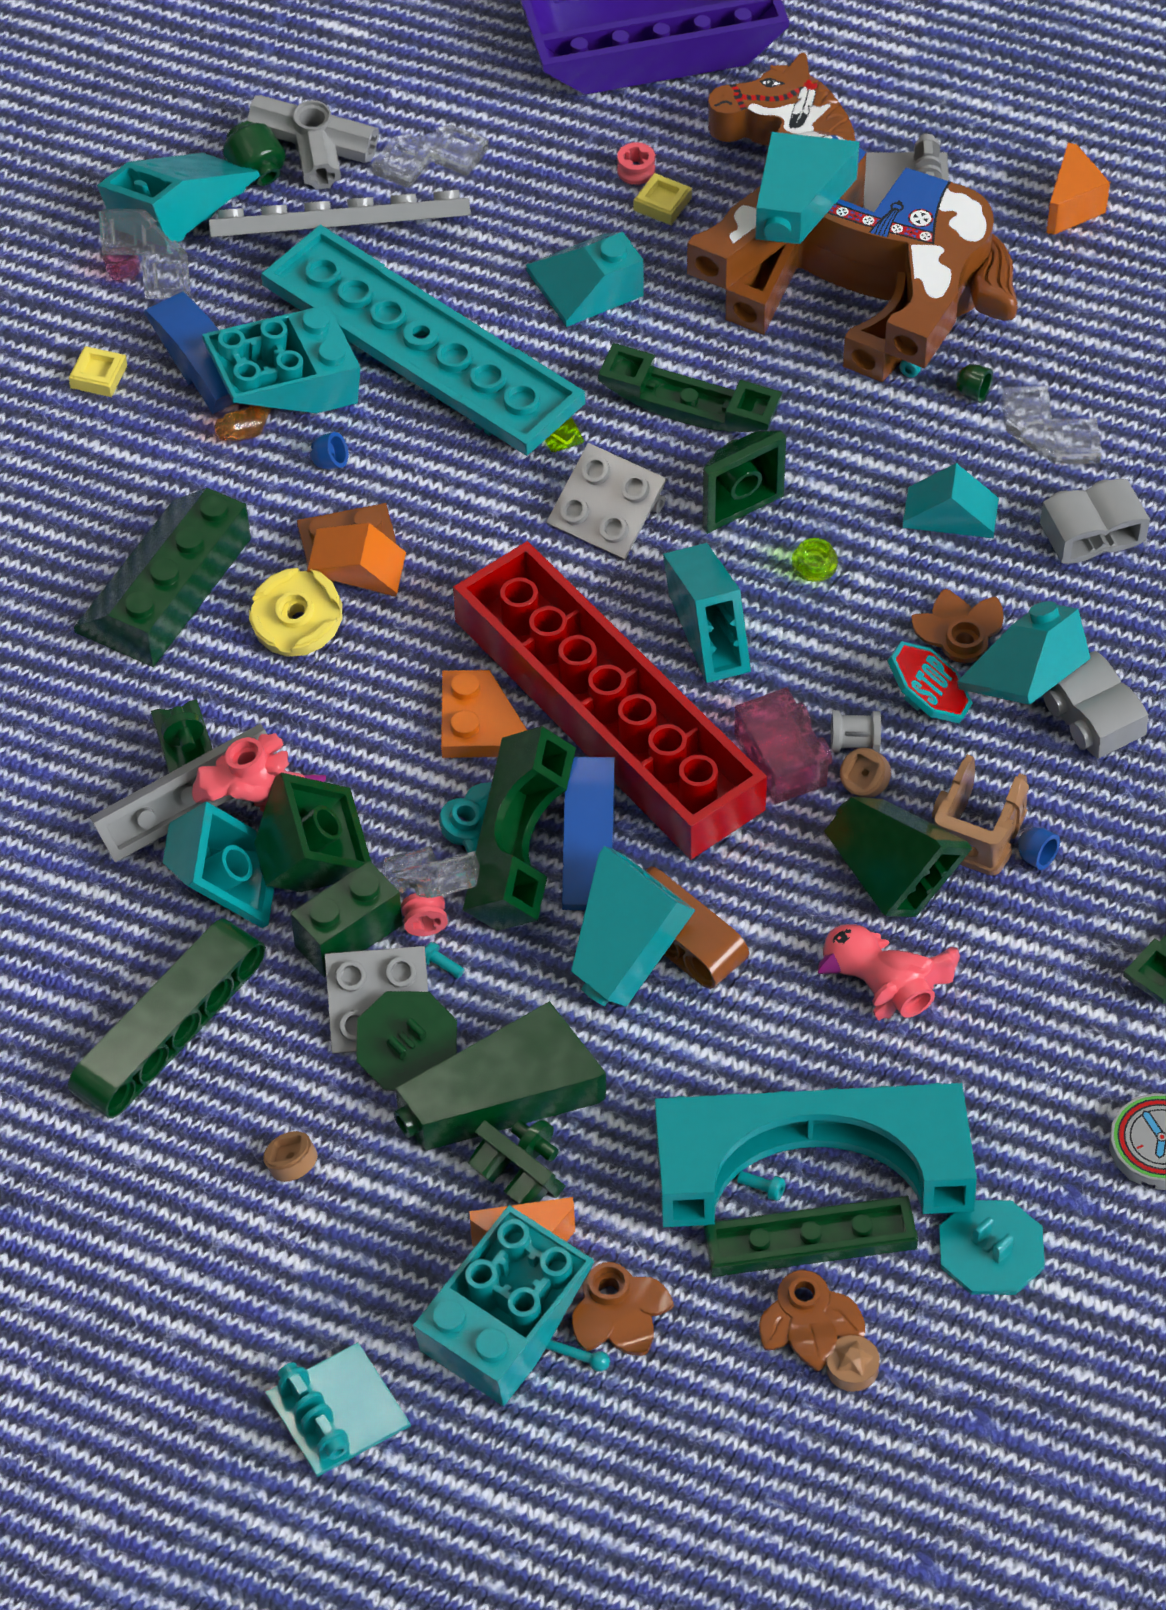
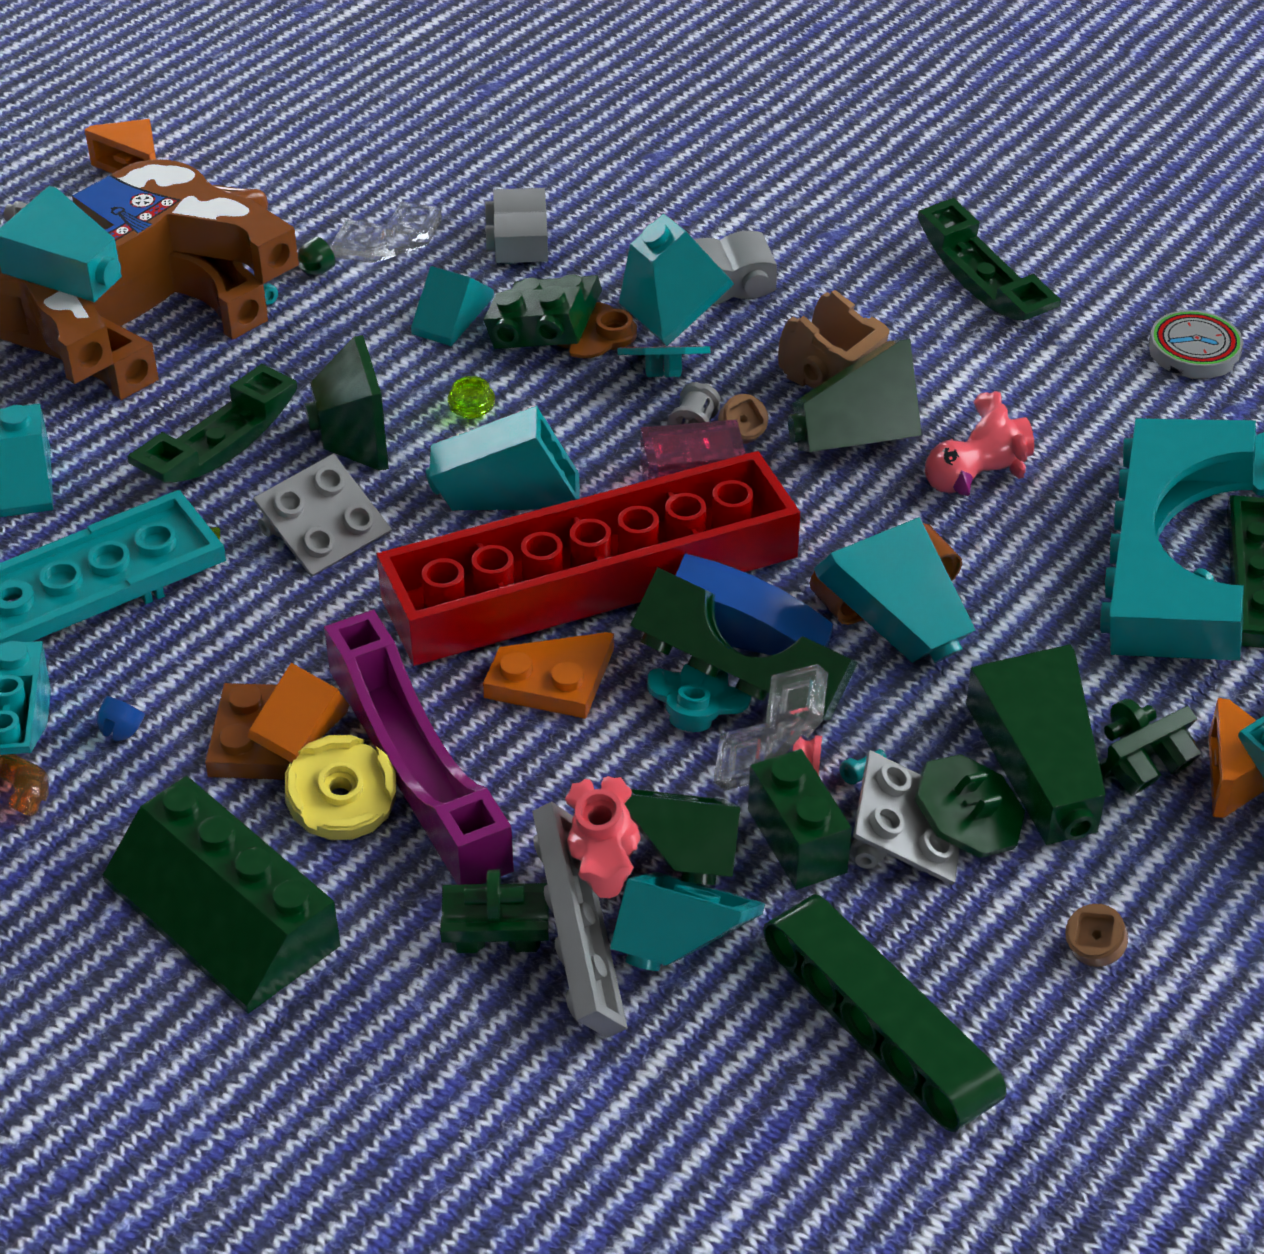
camera: 75 degrees left, 10 degrees down
none -> magenta arch [324,609,514,885]
none -> dark green plate [483,274,602,349]

